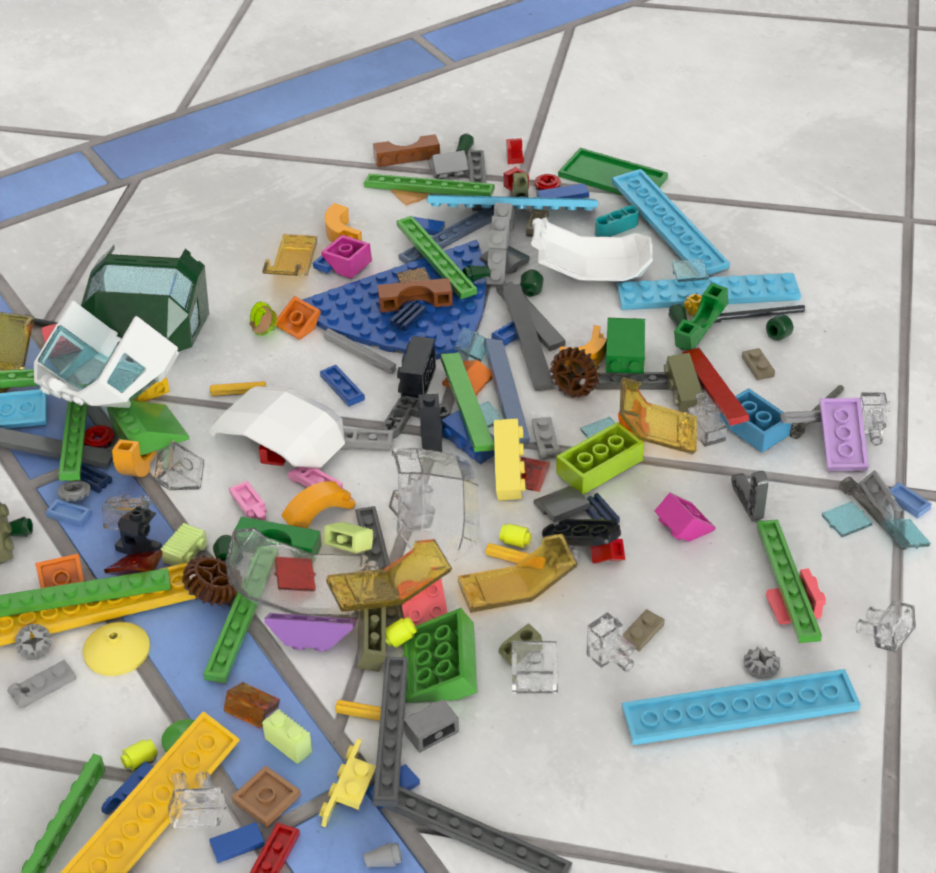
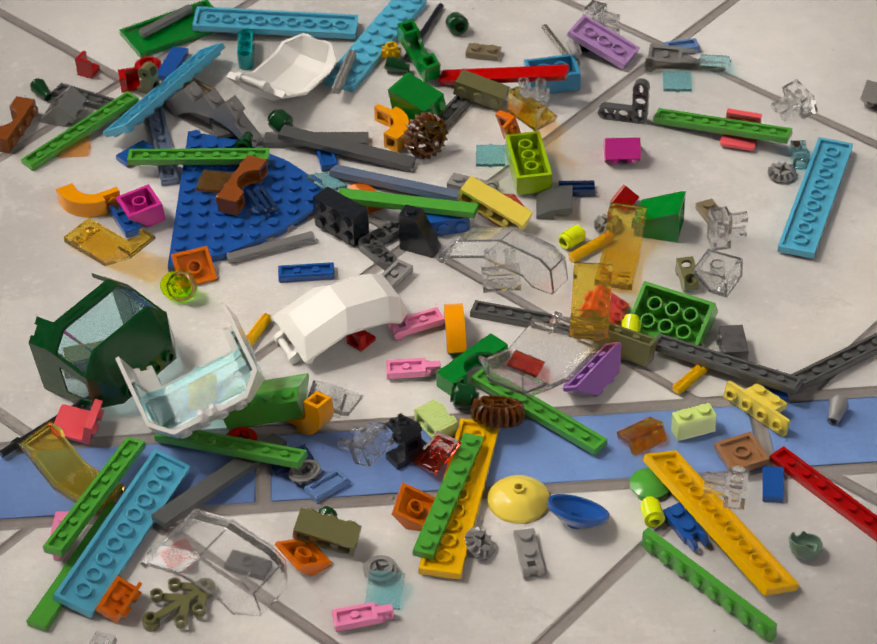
camera: 60 degrees left, 0 degrees up
yellowish green brick [324,521,373,553] -> none
black tile [542,519,622,546] -> none
clear light blue piece [672,259,709,282] -> none
none -> light grey axle [139,4,193,38]
none -> light grey axle [332,49,357,94]
none -> blue dish [547,494,609,529]
none -> green slope [631,191,686,243]
none -> clear light blue leg [790,140,810,170]

